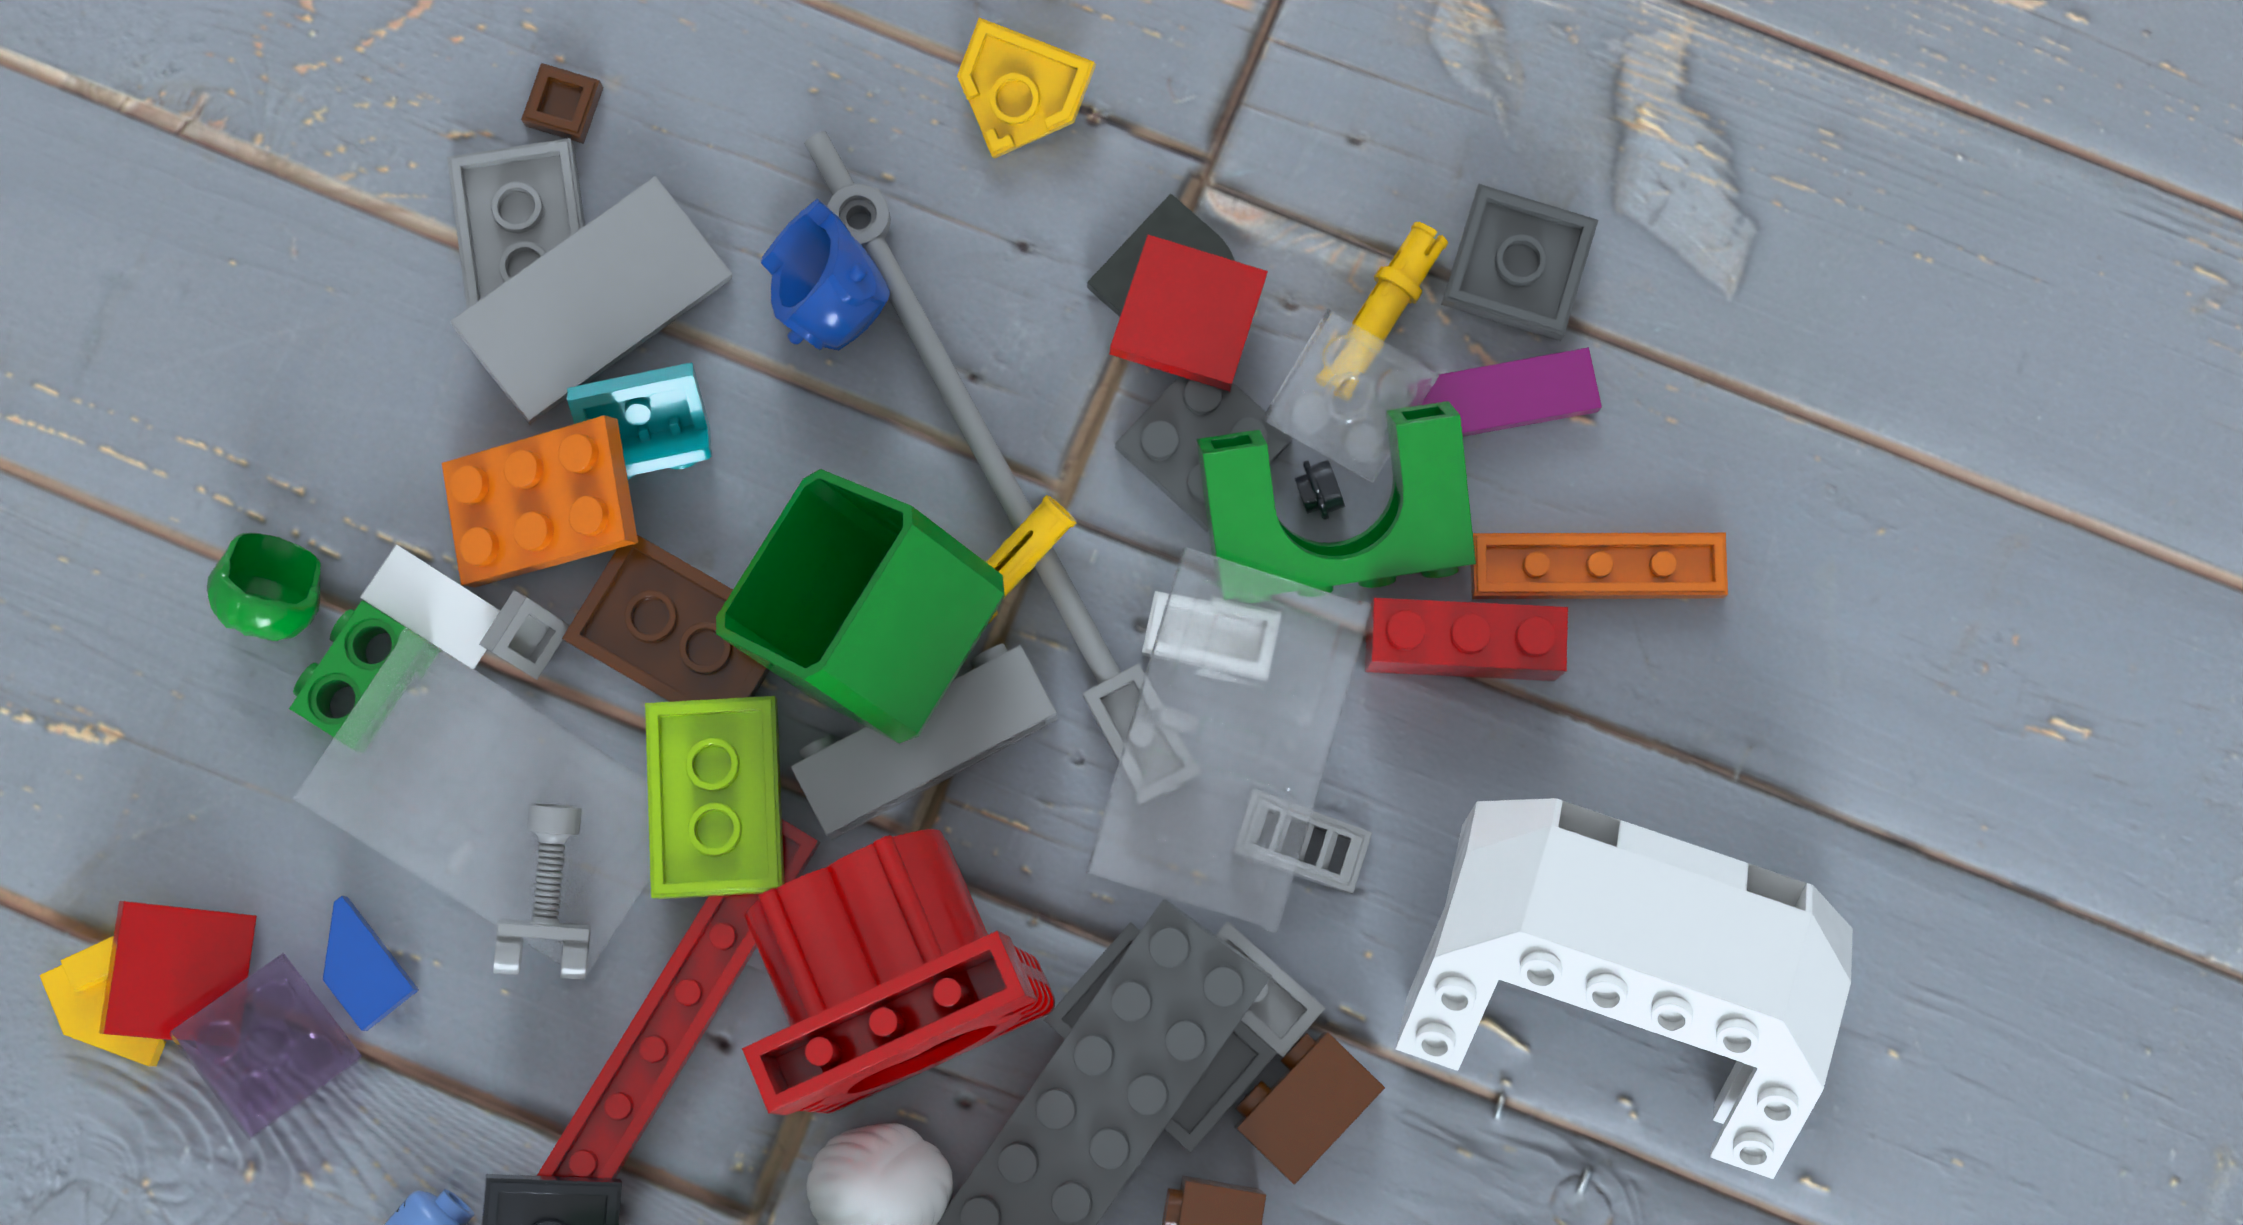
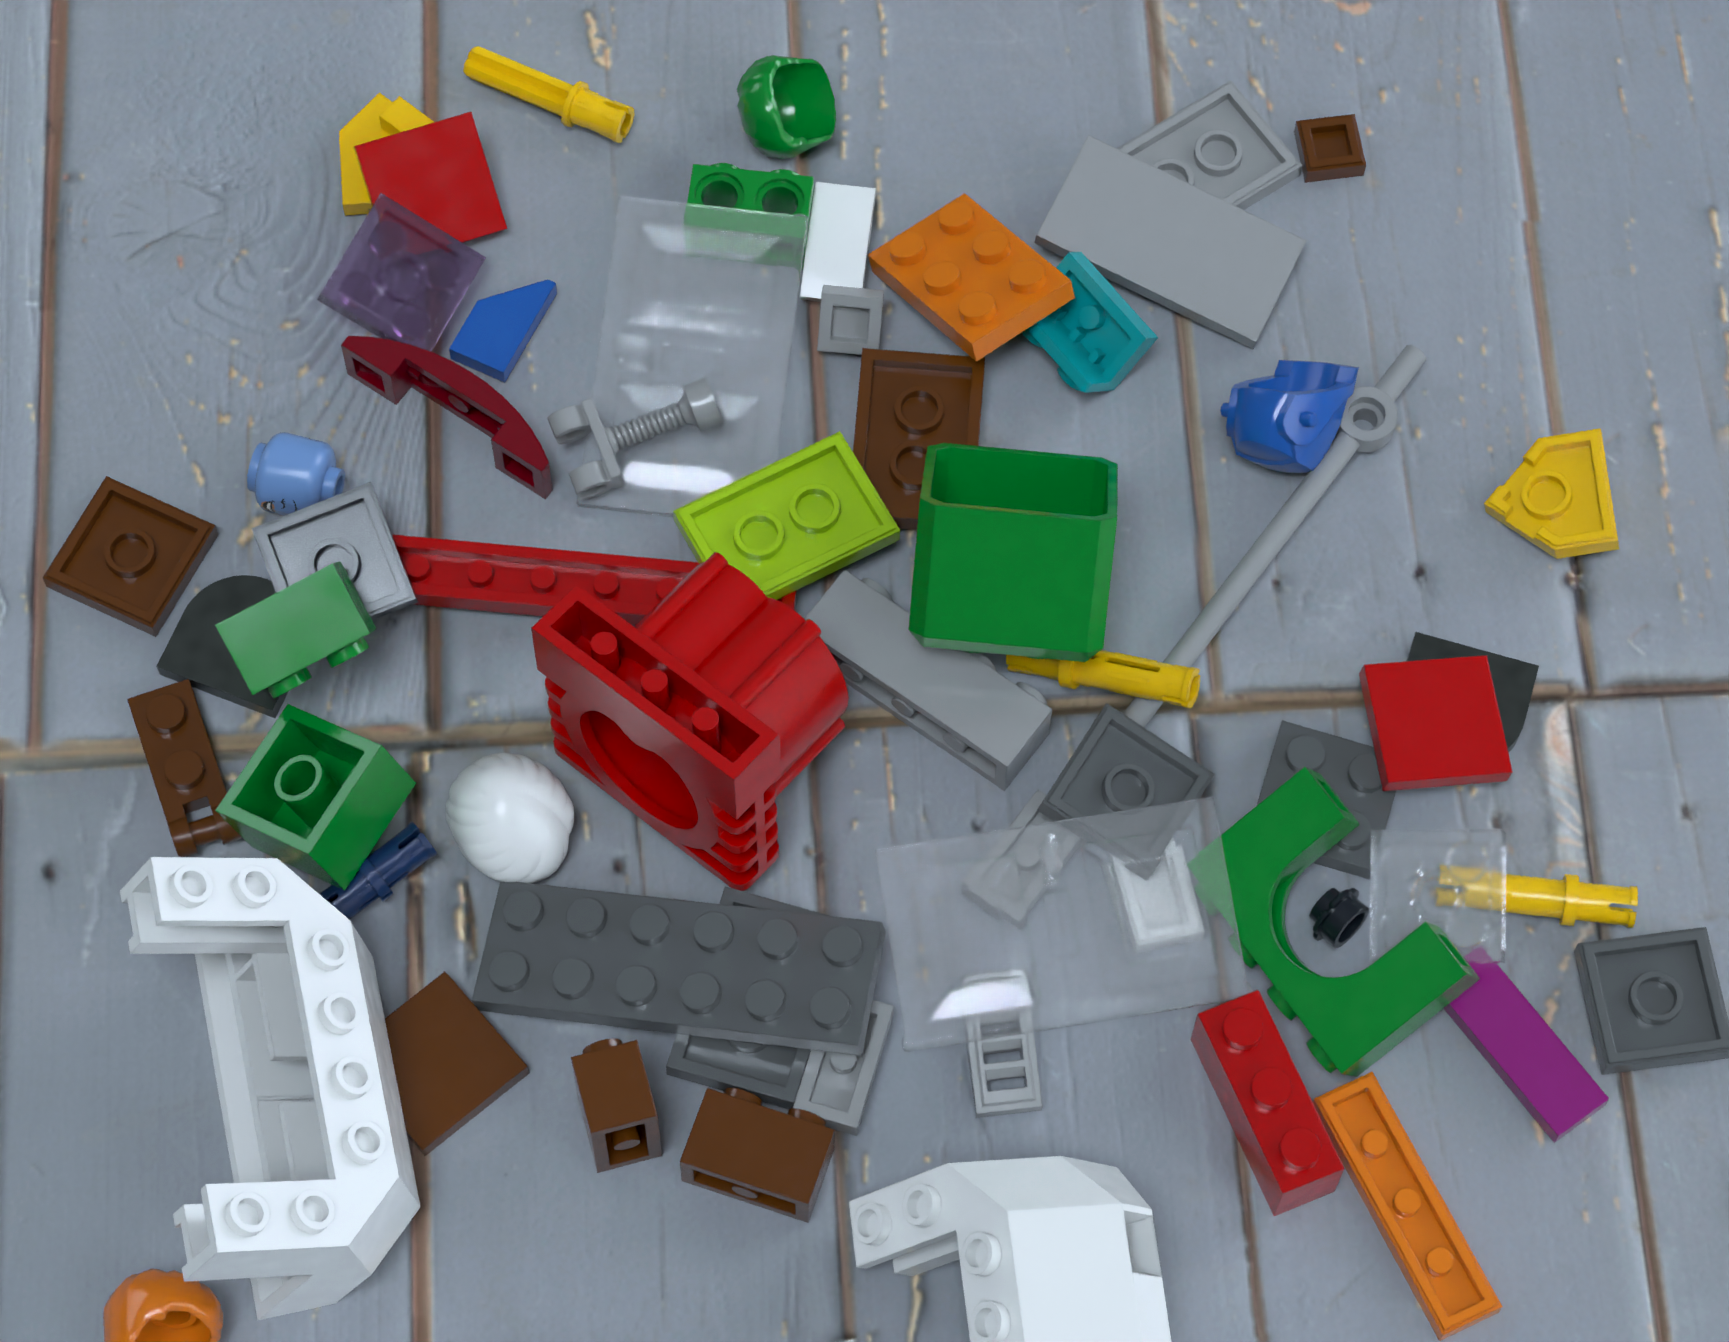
camera: 65 degrees right, 15 degrees down
none -> dark red slope [341,336,553,499]
none -> yellow axle [463,46,634,143]
none -> dark grey plate [1037,703,1215,882]

